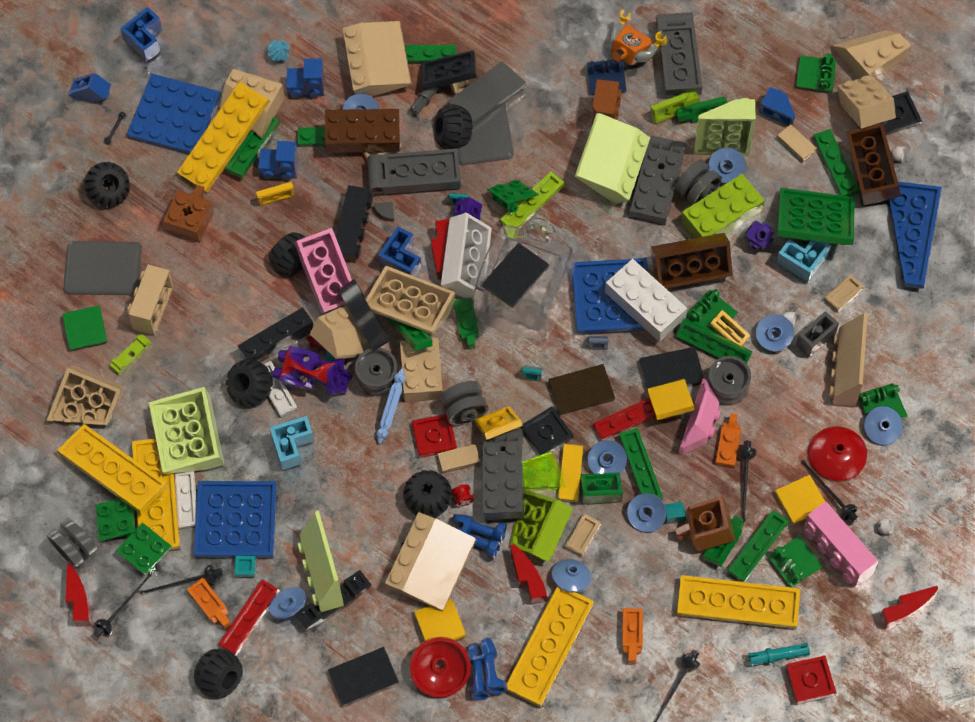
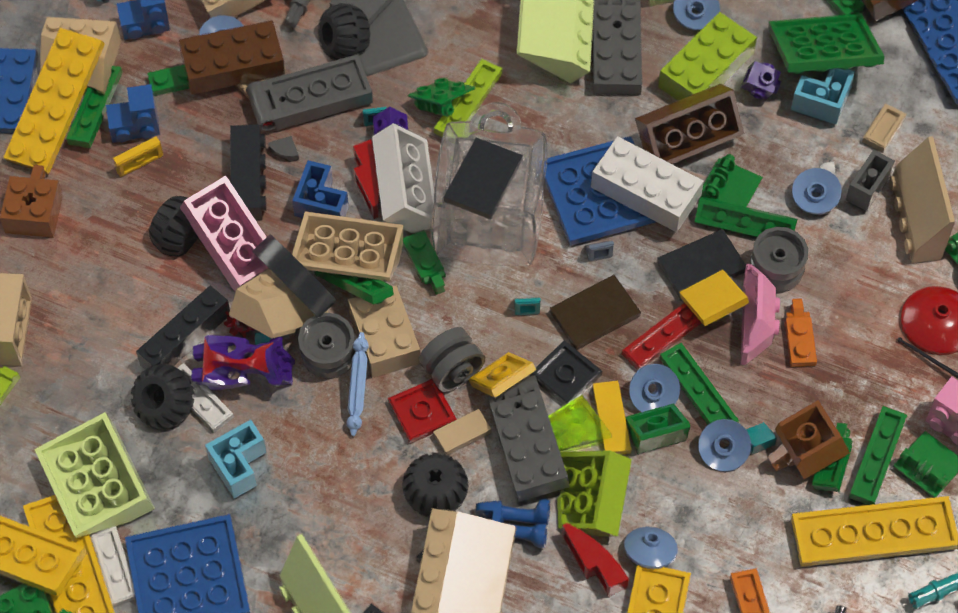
camera: 15 degrees left, 5 degrees down
red wheel [452,484,474,507] -> none
tan tile [565,514,601,557] -> none
dark grey wheel [675,159,722,205] -> none
yellow tile [709,310,751,346] -> none
black sword [737,440,757,522] -> none
yellow tile [775,475,825,526] -> none

